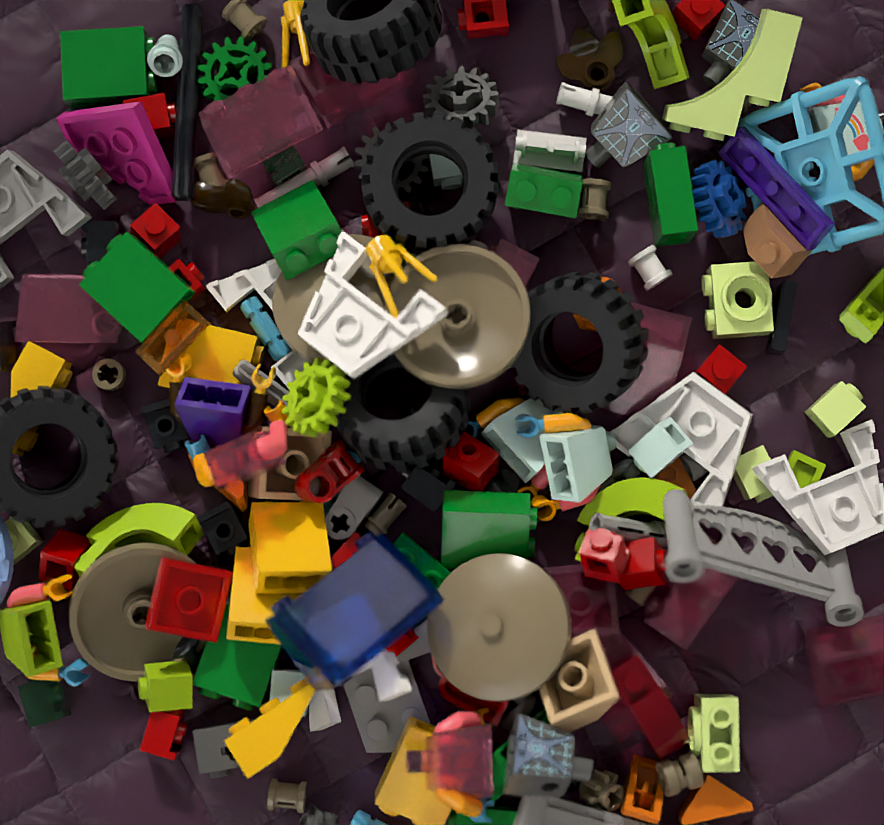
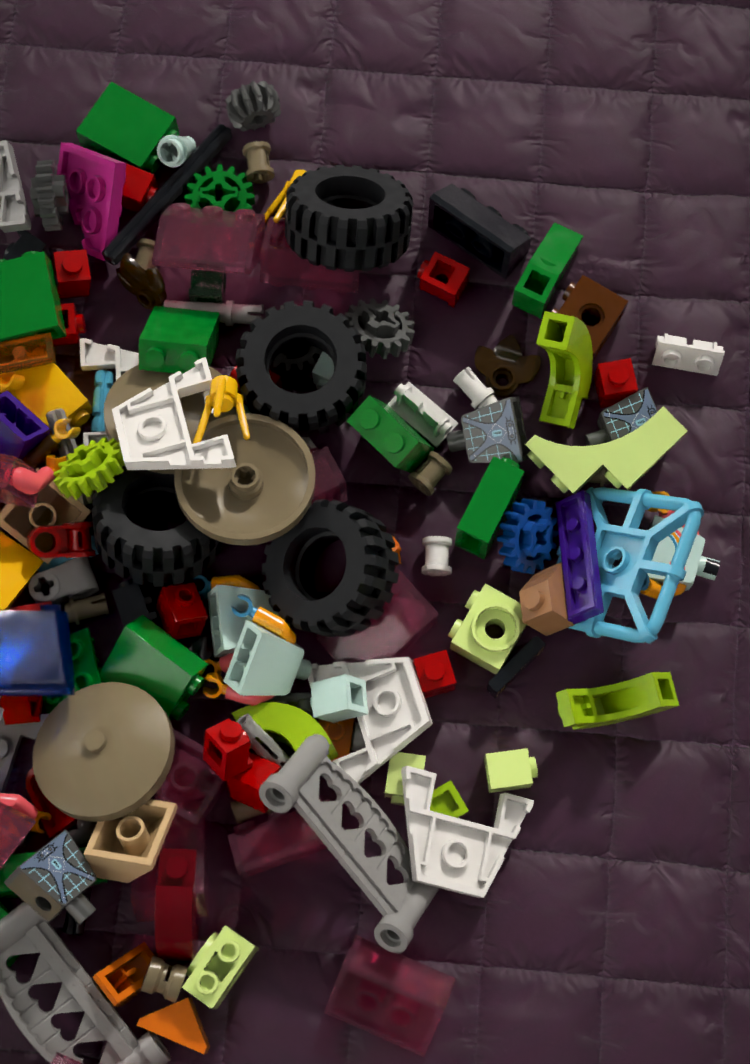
camera: 30 degrees right, 10 degrees down
dark tan gear [579,769,624,812] -> none

